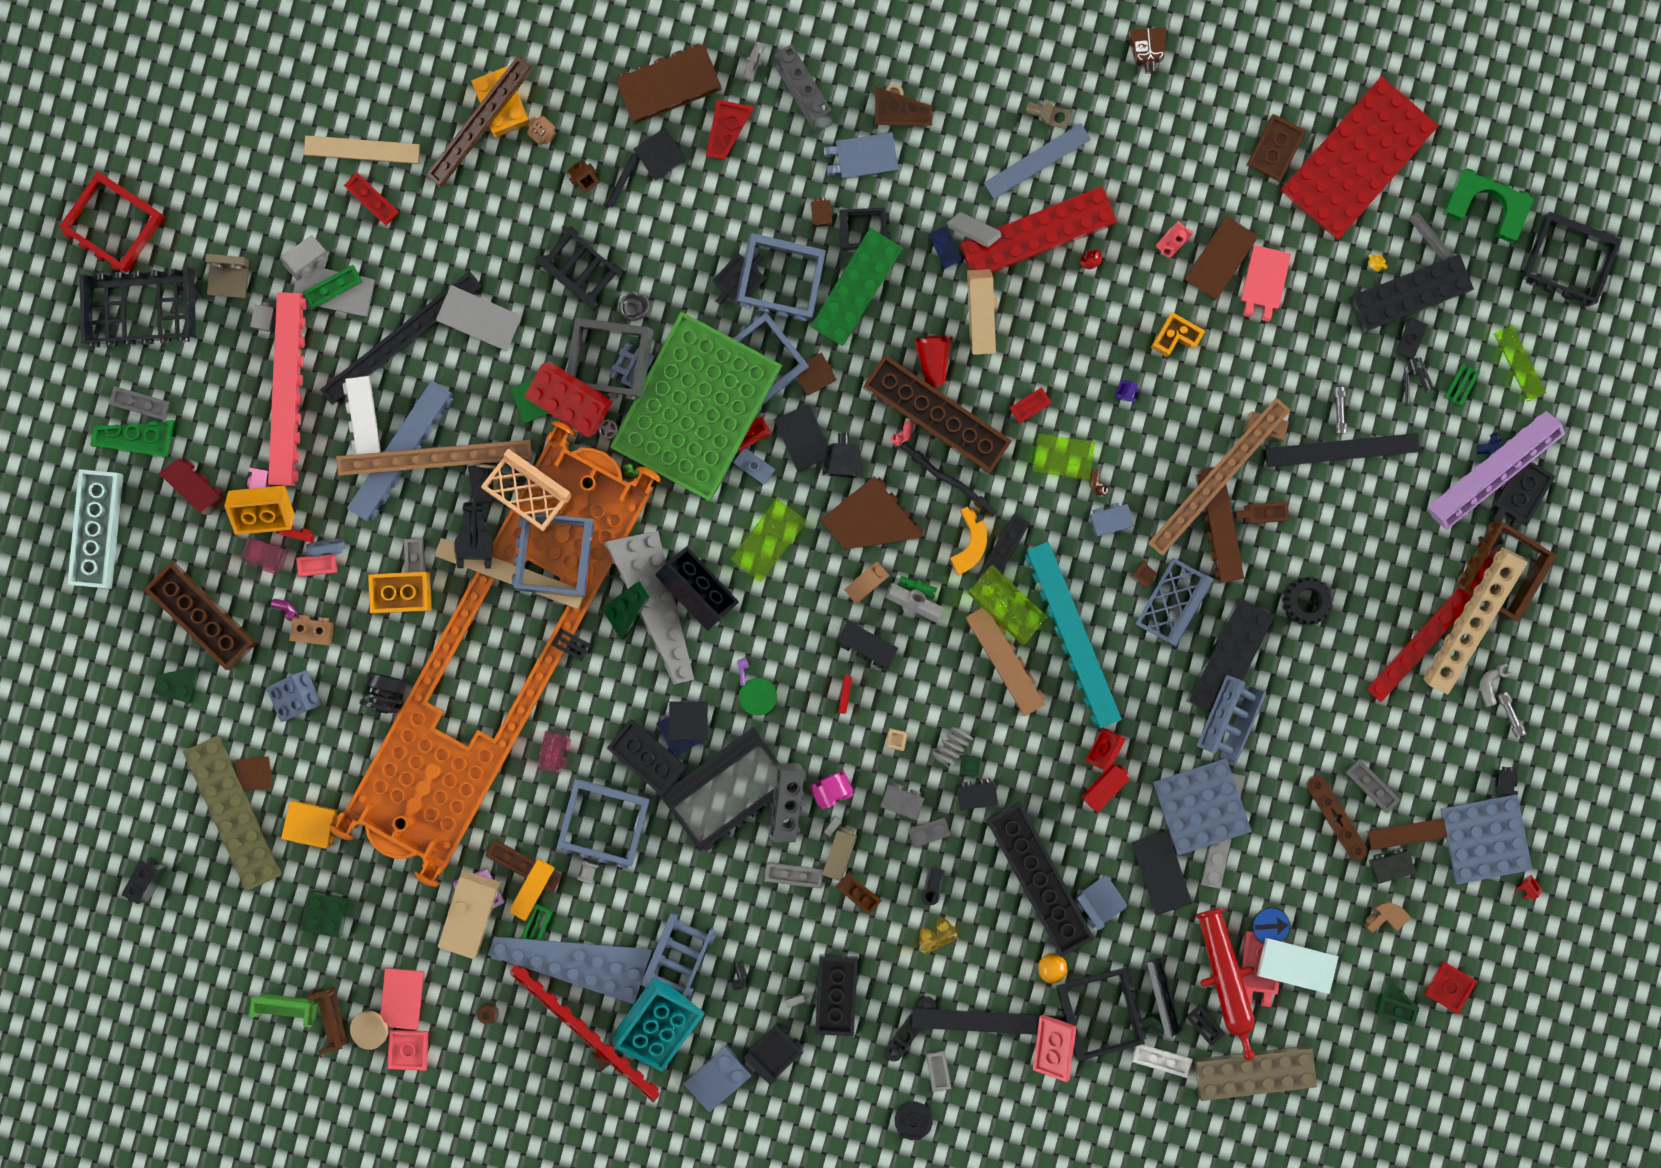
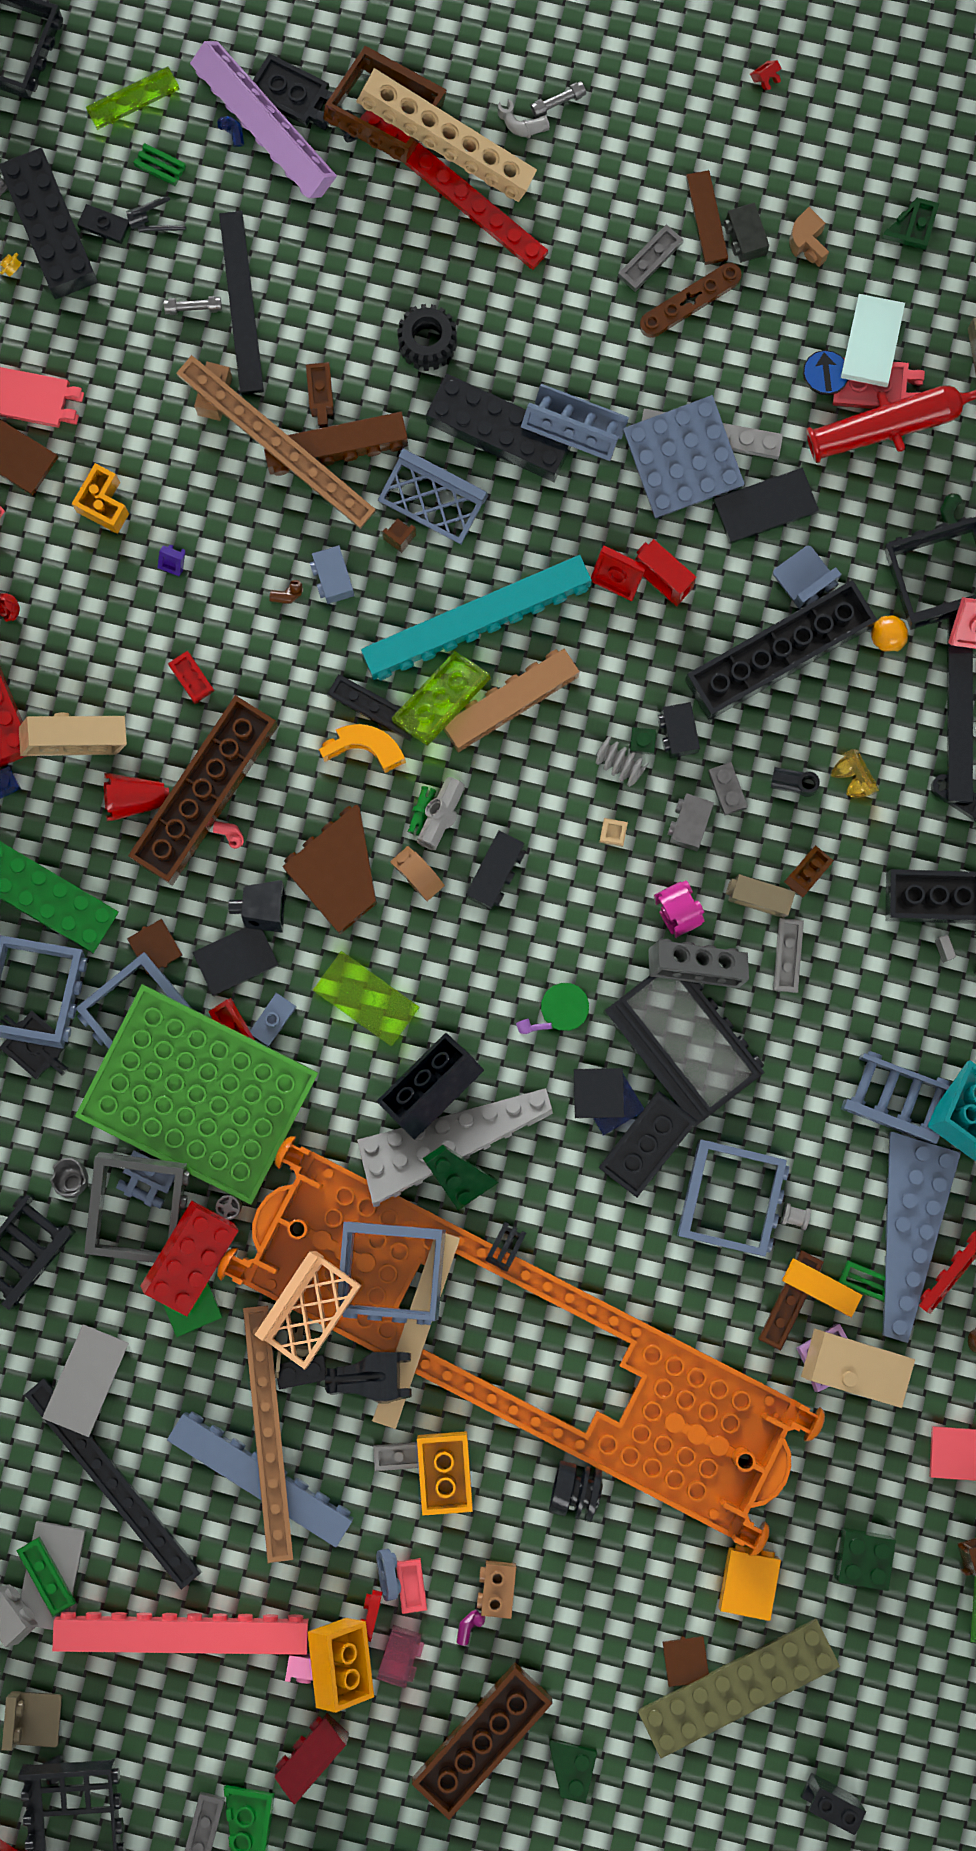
camera: 90 degrees left, 5 degrees down
light grey brick [250,302,276,333] -> none
sand blue bracket [267,670,322,722] -> none
white brick [343,376,381,454] -> none
clear pink brick [537,730,571,773] -> none
bright green arm [623,463,640,479] -> none
black arm [732,961,747,990] -> none
light grey tile [824,816,842,837] -> none
red tile [839,675,852,714] -> none
black bar [900,442,997,517] -> none
clear neon green tile [1032,434,1095,480] -> none
black tile [1147,958,1180,1038] -> none
black tile [1185,1004,1226,1046] -> none
red tile [1424,961,1477,1014] -> none
sand blue plate [1440,794,1533,885] -> none
black brick [1494,766,1518,795] -> none

